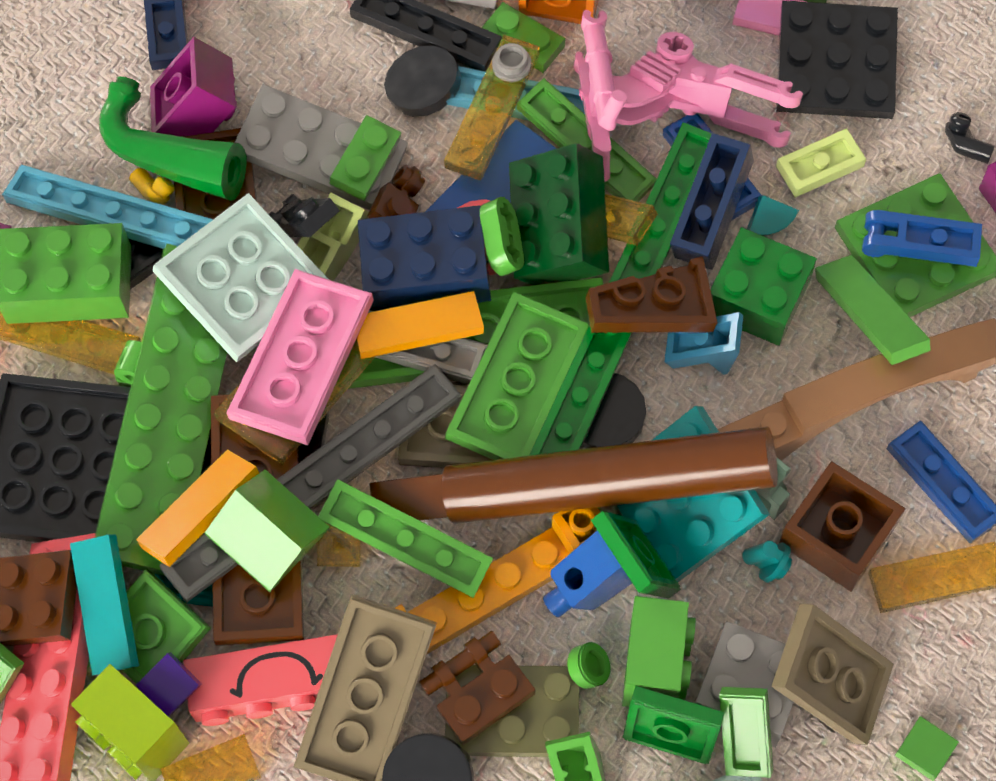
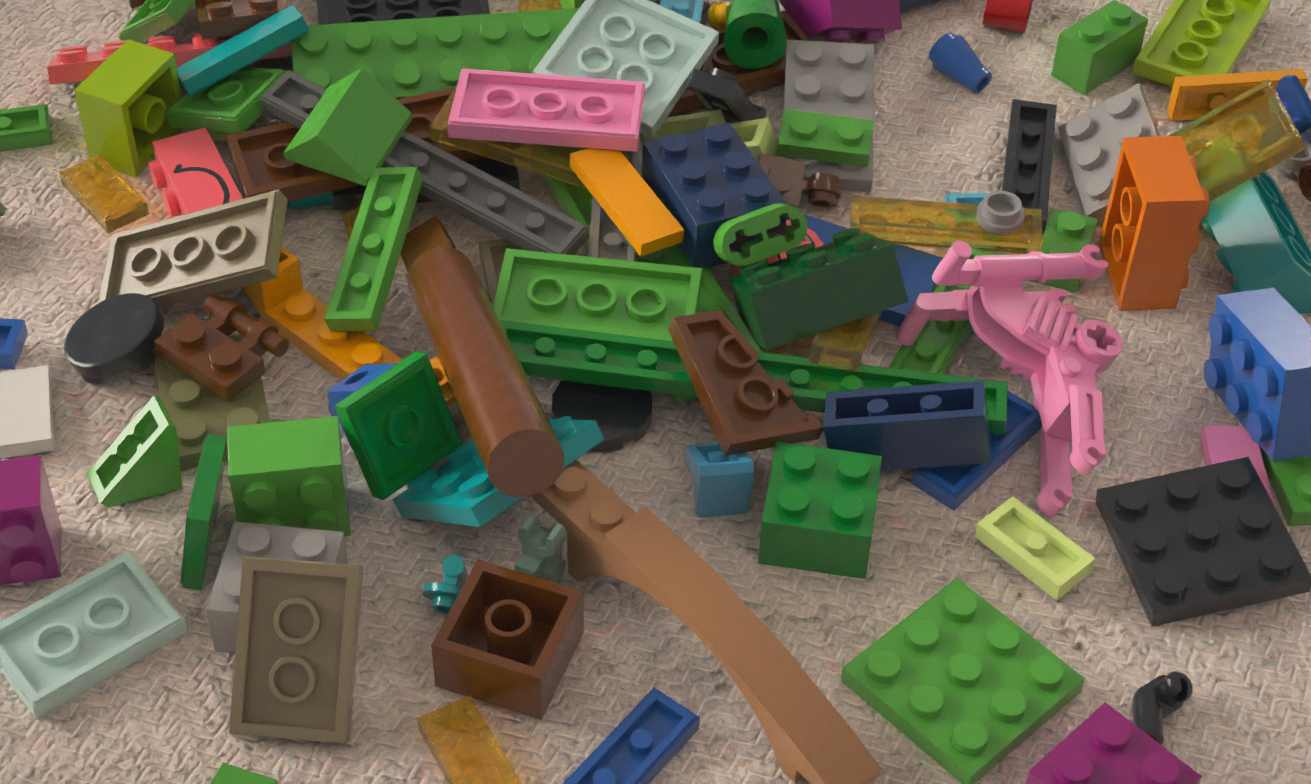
camera: 70 degrees right, 20 degrees down
light orange tile [136,449,259,567] -> none
dark purple tile [136,652,202,717] -> none
black tile [384,46,461,117] -> none
tile [719,687,773,778] -> none
teal tile [747,195,799,236] -> none
bright green tile [815,254,931,365] -> none
blue plate [862,210,982,267] -> none
none -> blue cone [929,33,992,94]

